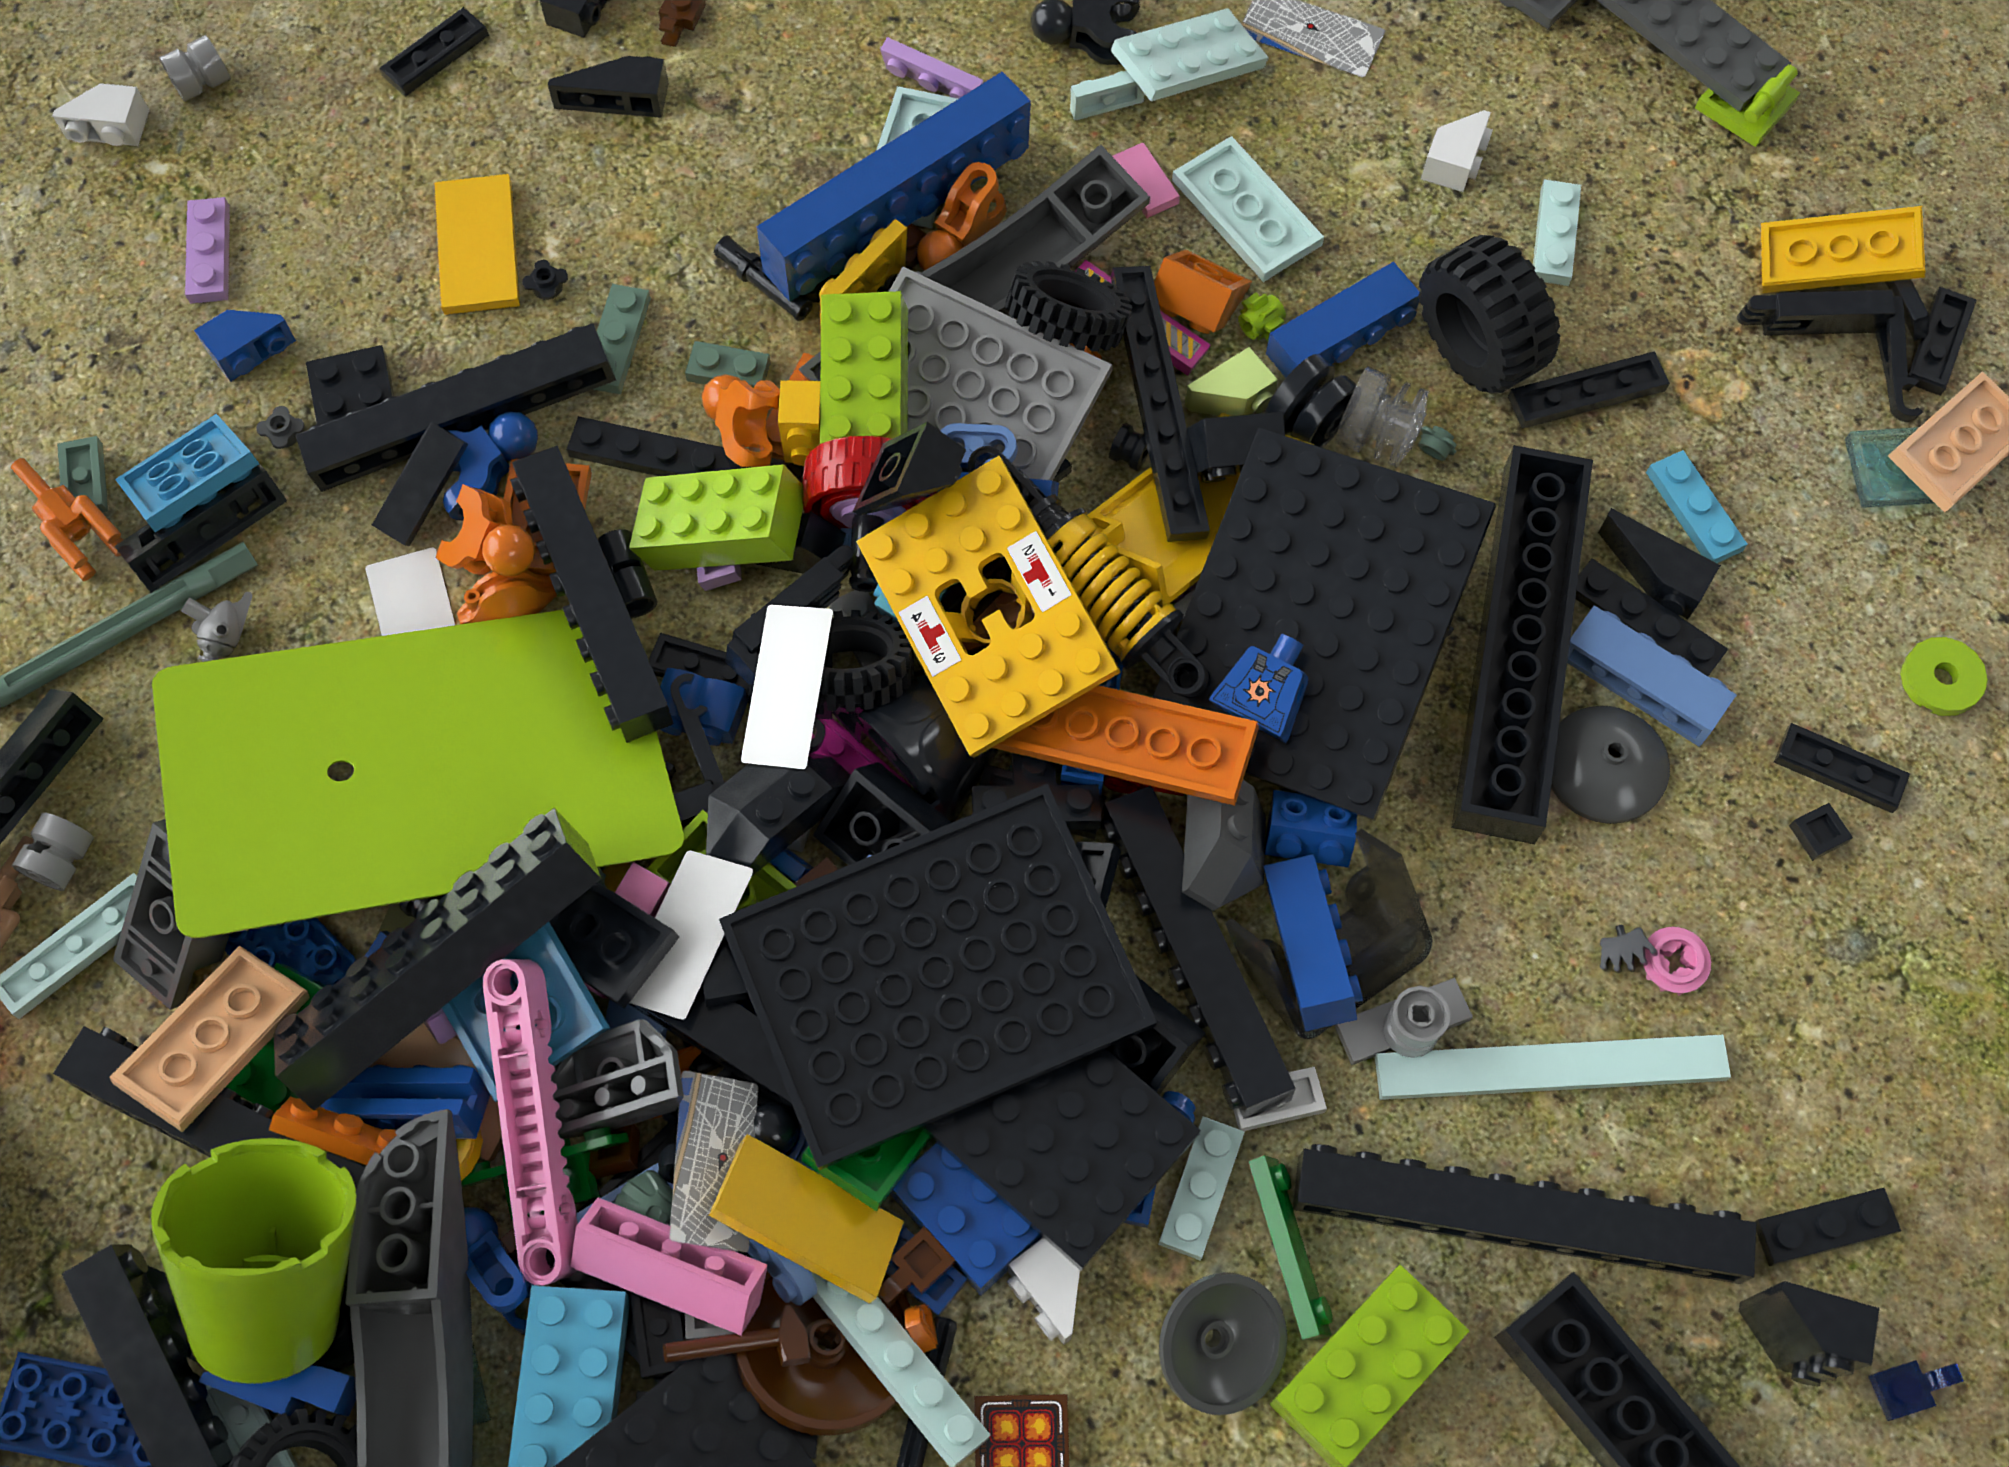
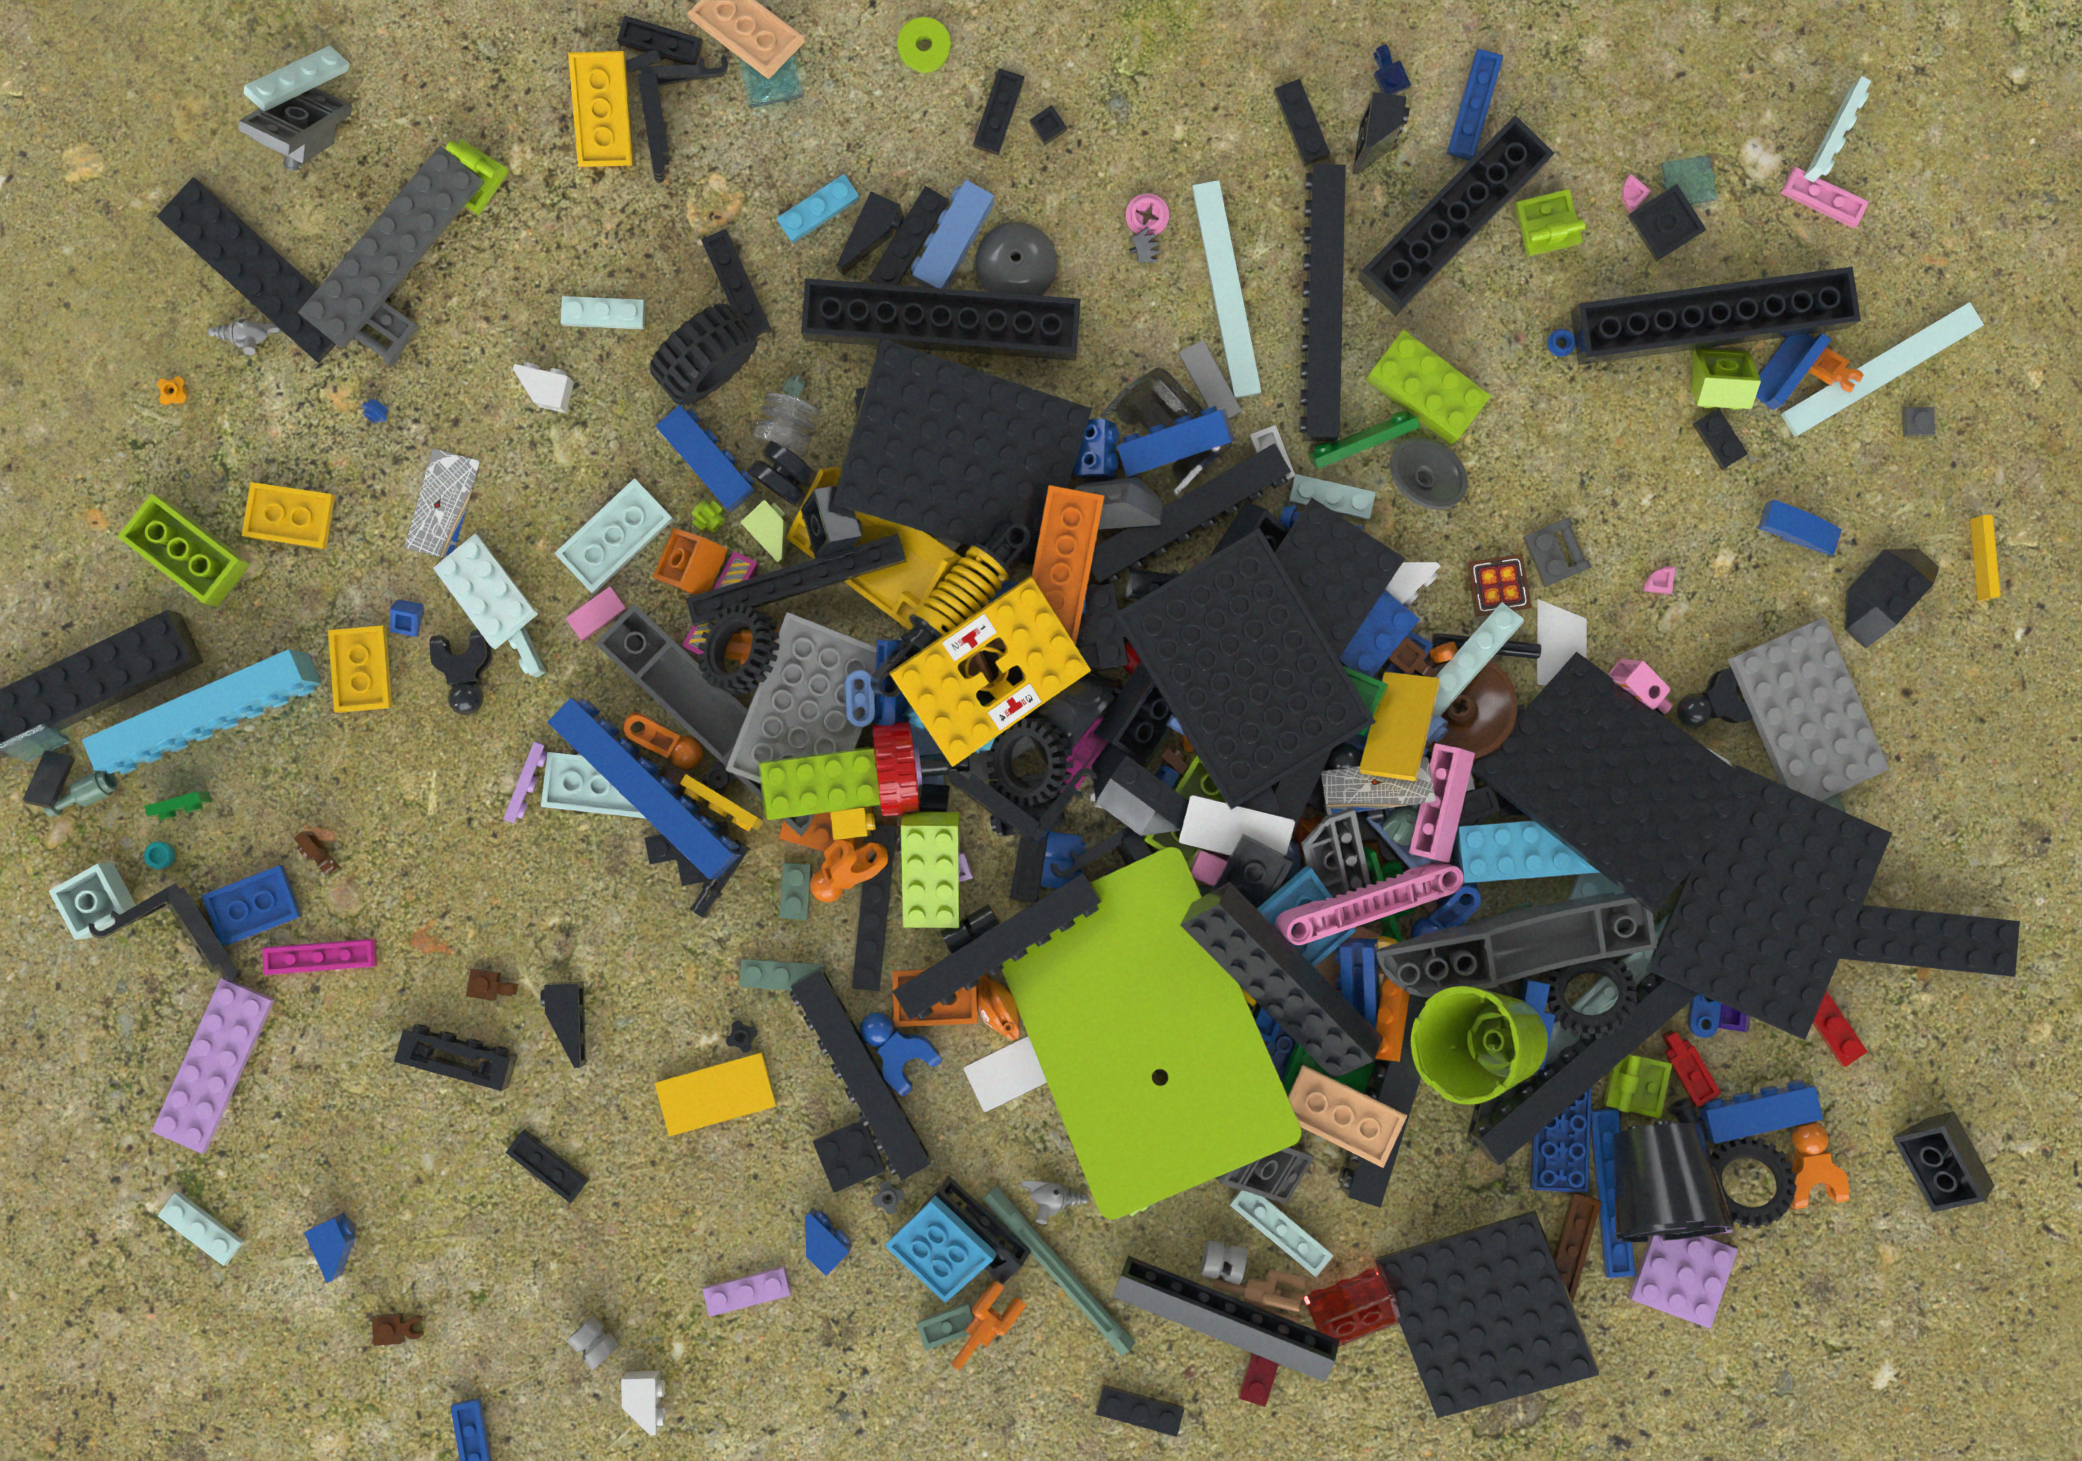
camera: 95 degrees left, 20 degrees up
black tile [372,422,469,546] -> none
orange piece [435,484,535,576] -> none
reddish brown piece [663,1304,811,1367] -> none
white sticker [741,605,833,769] -> none
black slope [853,422,966,516] -> none
black wheel [1109,423,1149,471] -> none
torso [1209,634,1308,743] -> none
light grey wheel [1383,986,1451,1058] -> none

